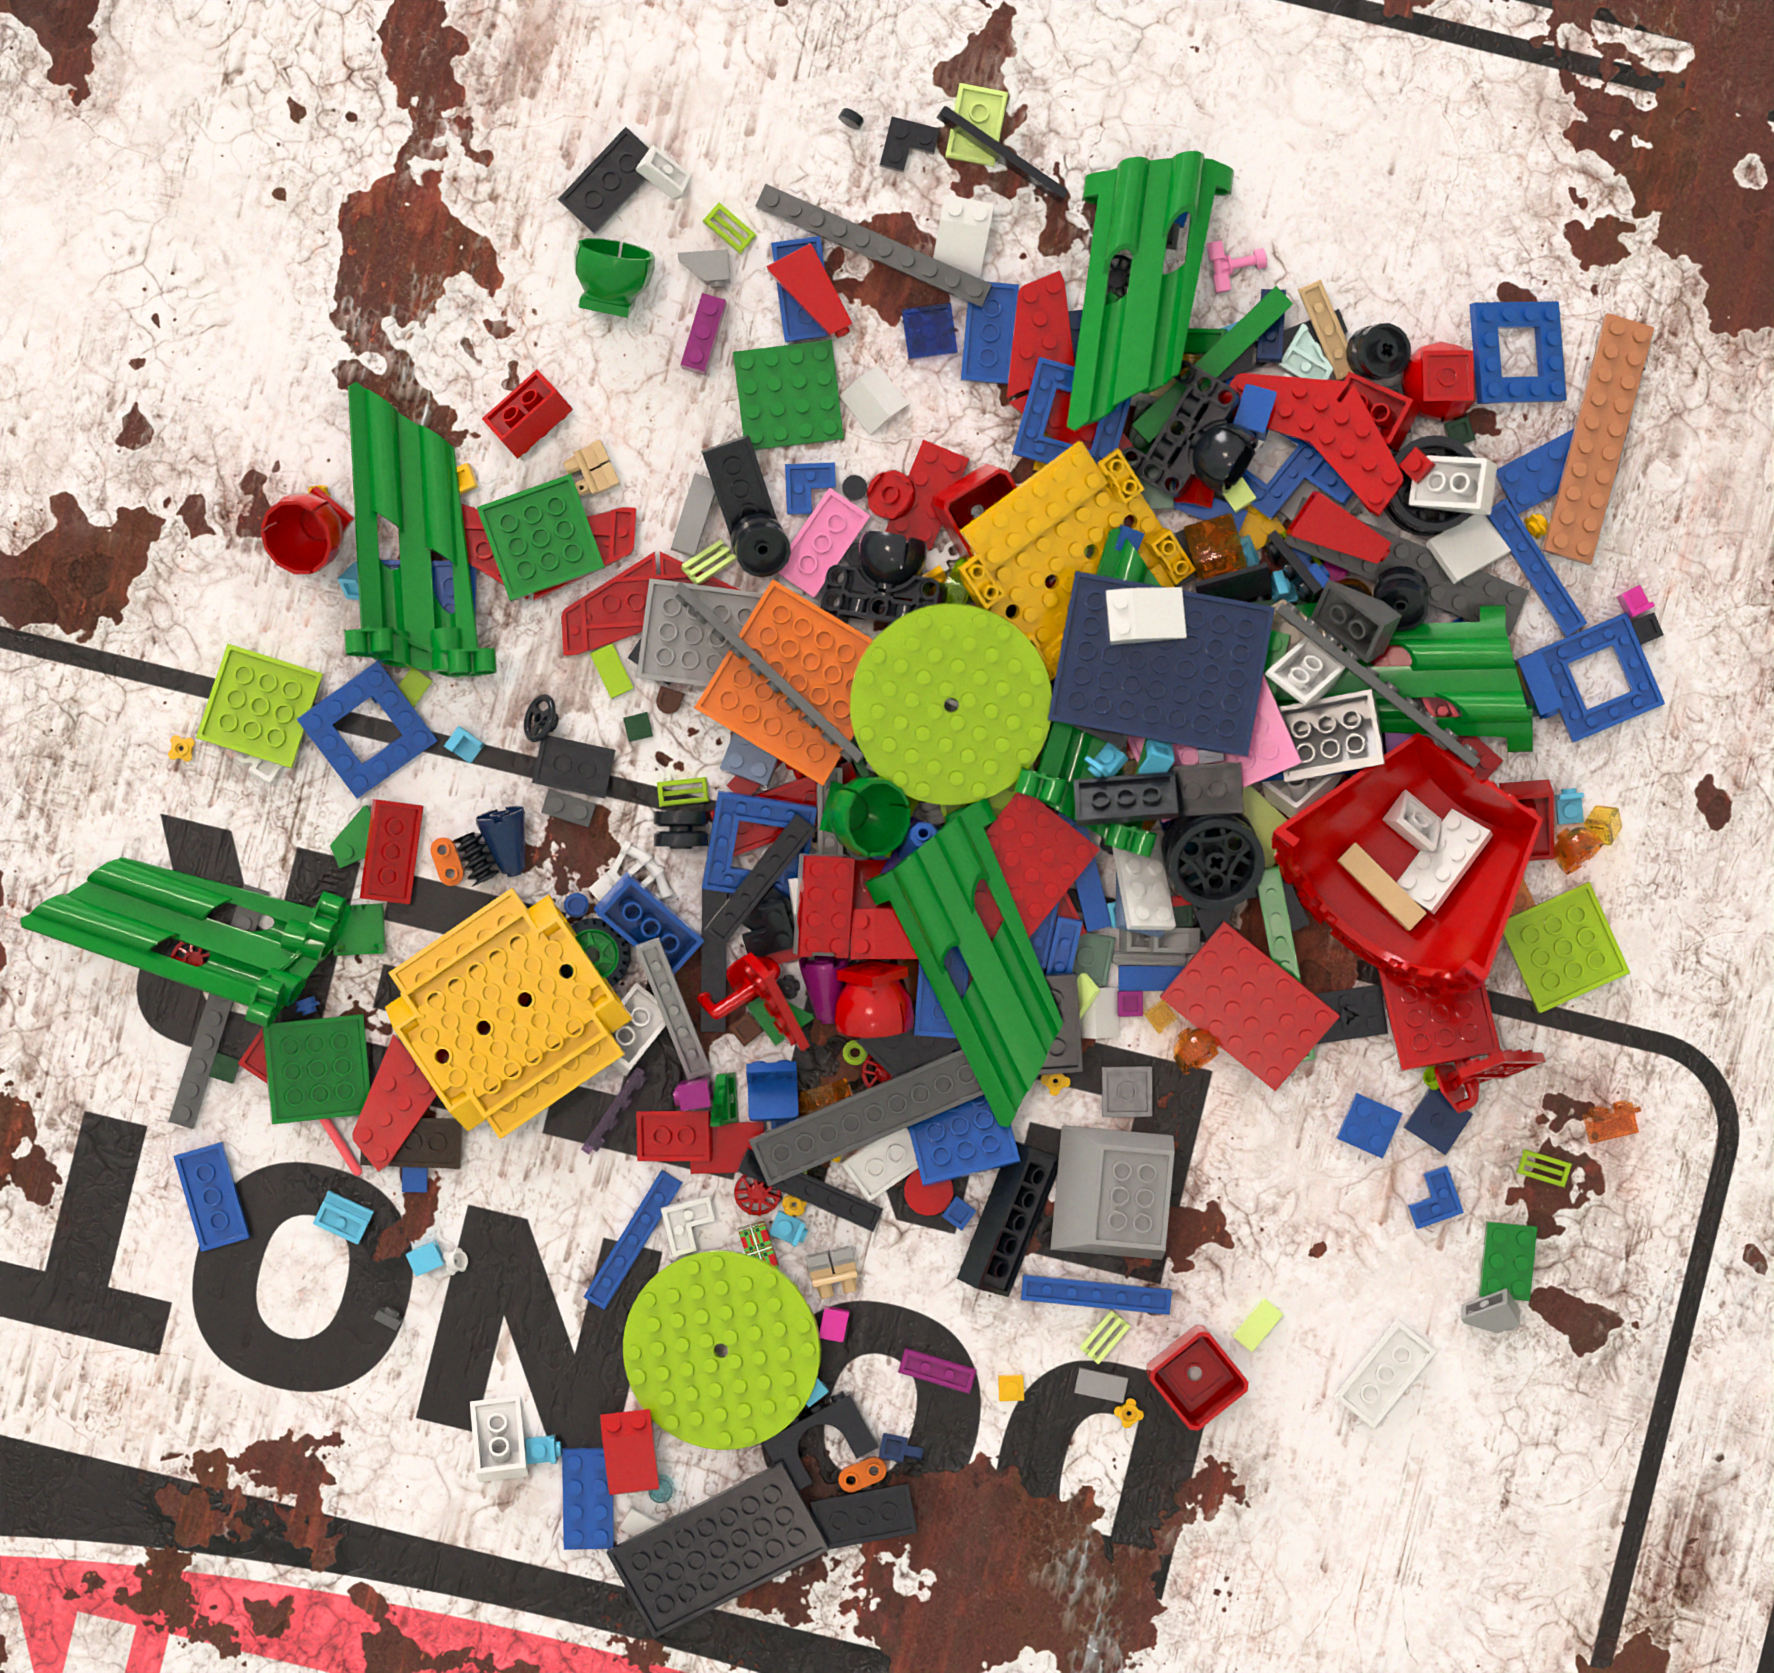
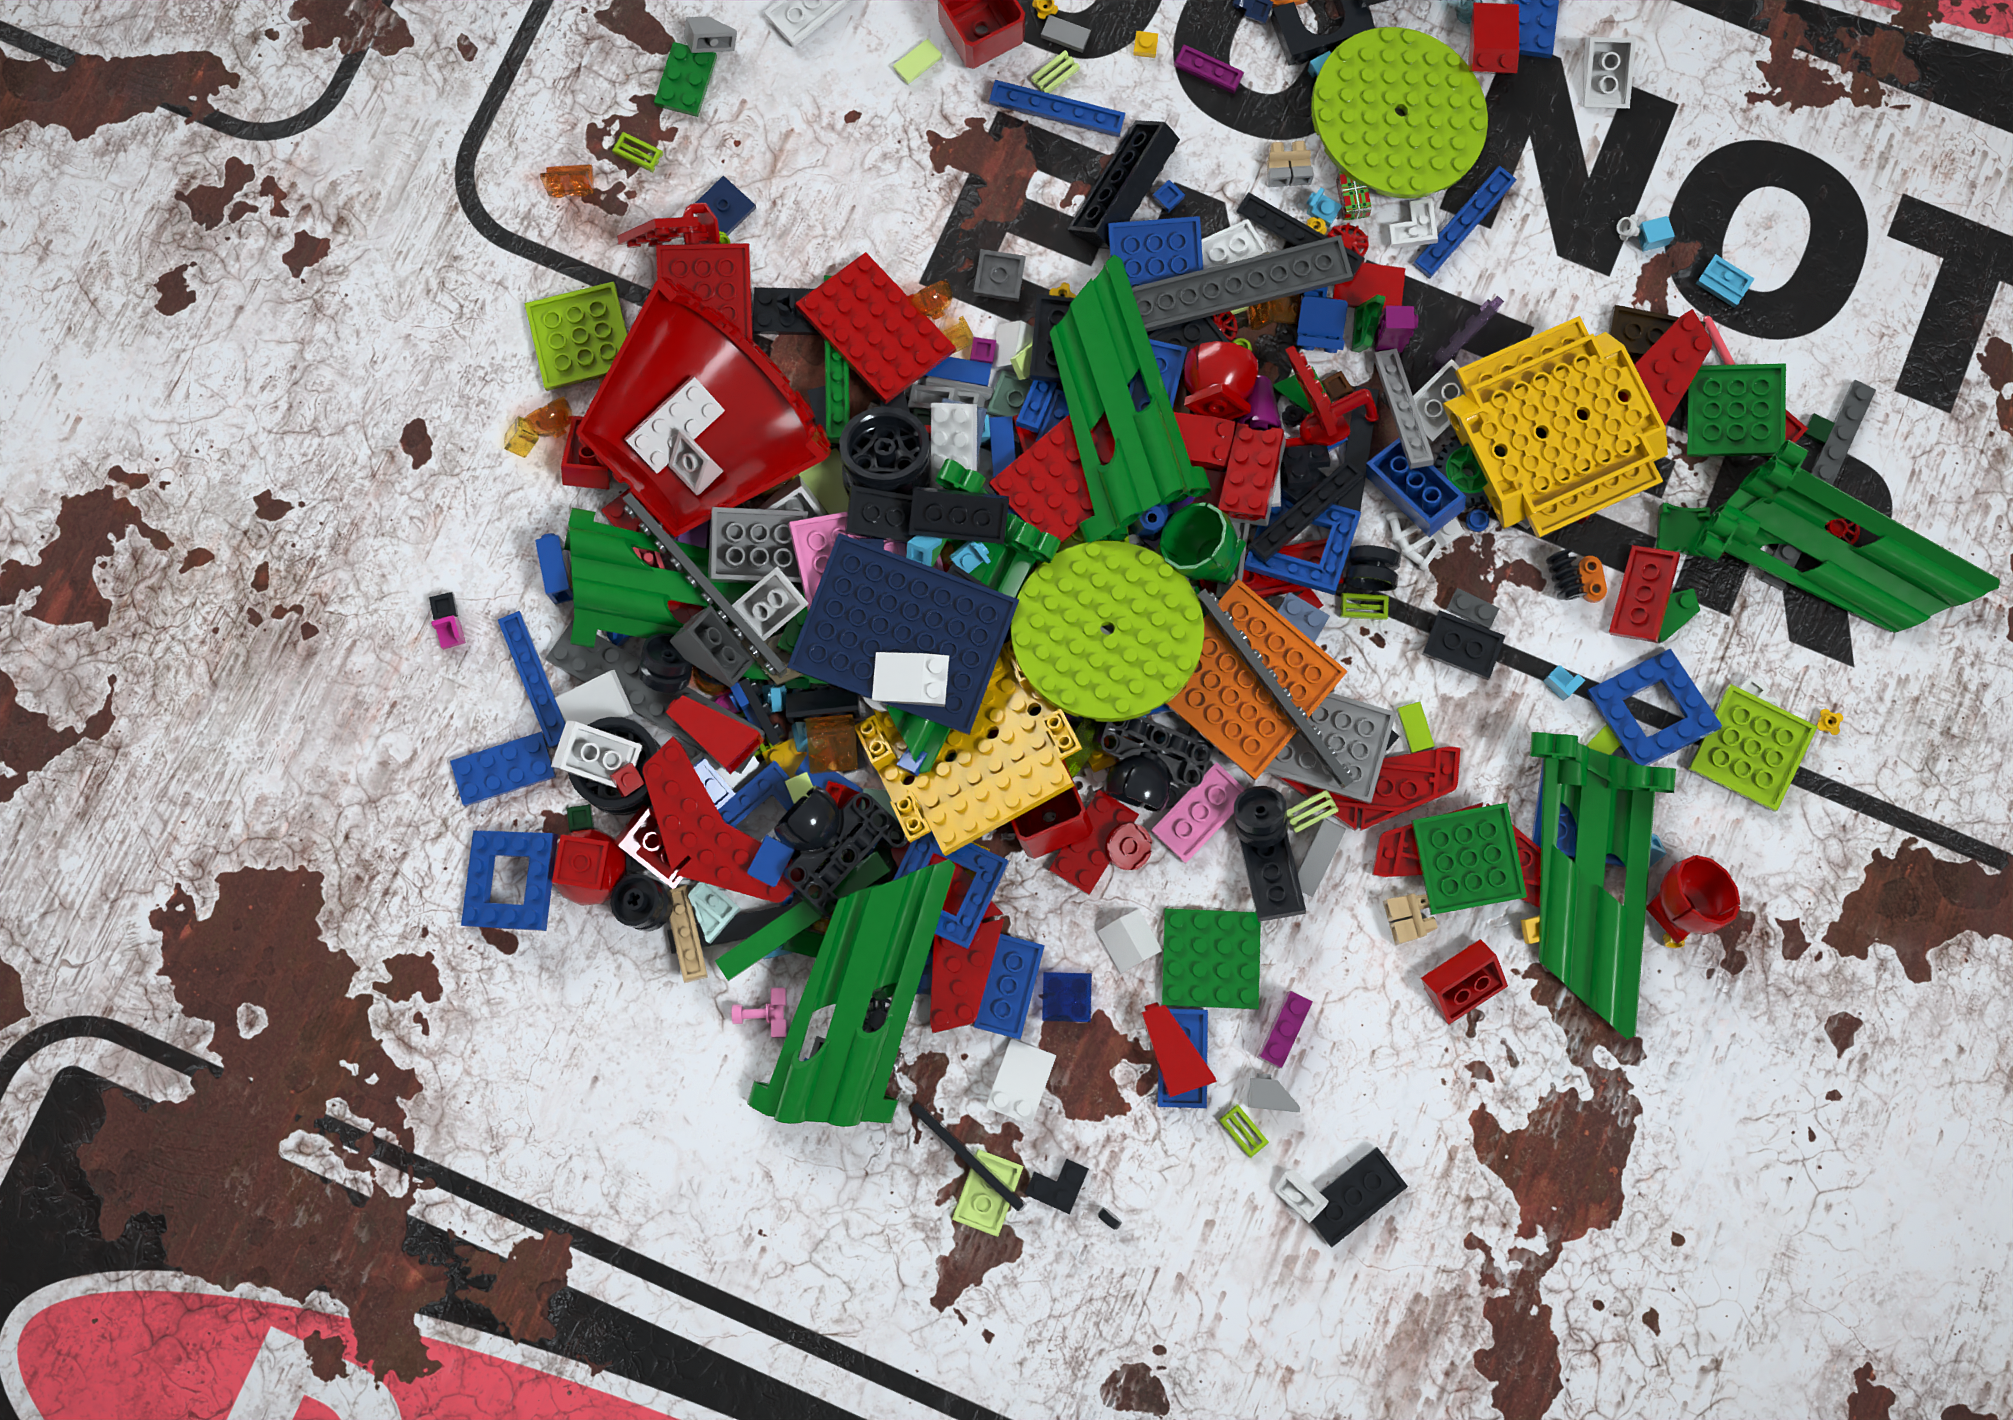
camera: 175 degrees left, 10 degrees down
blue plate [173,1141,251,1252] -> none
blue plate [295,996,320,1016] -> none
dark grey plate [374,1306,403,1331] -> none
blue tile [402,1167,428,1192] -> none
dark blue cone [476,806,526,877] -> none
black piece [524,694,559,742] -> none
medium azure bracket [525,1435,562,1464] -> none
green plate [574,238,655,318] -> none
dark green tile [623,712,653,742] -> none
red plate [636,1110,712,1161] -> none
reddish brown tile [656,686,685,714] -> none
dark grey plate [755,183,992,308] -> none
blue plate [785,462,836,515] -> none
dark pink panel [819,1305,849,1342] -> none
black tile [842,475,867,501] -> none
red tile [904,1168,953,1216] -> none
light grey piece [1050,1125,1175,1260] -> none
dark blue plate [1257,289,1286,363] -> none
blue plate [1336,1093,1403,1159] -> none
tan tile [1337,842,1426,931] -> none
blue plate [1407,1165,1464,1229] -> none
yellow plate [1524,513,1549,539] -> none
blue plate [1533,612,1665,743] -> none
nougat plate [1542,313,1654,565] -> none
medium azure bracket [1554,788,1584,825] -> none

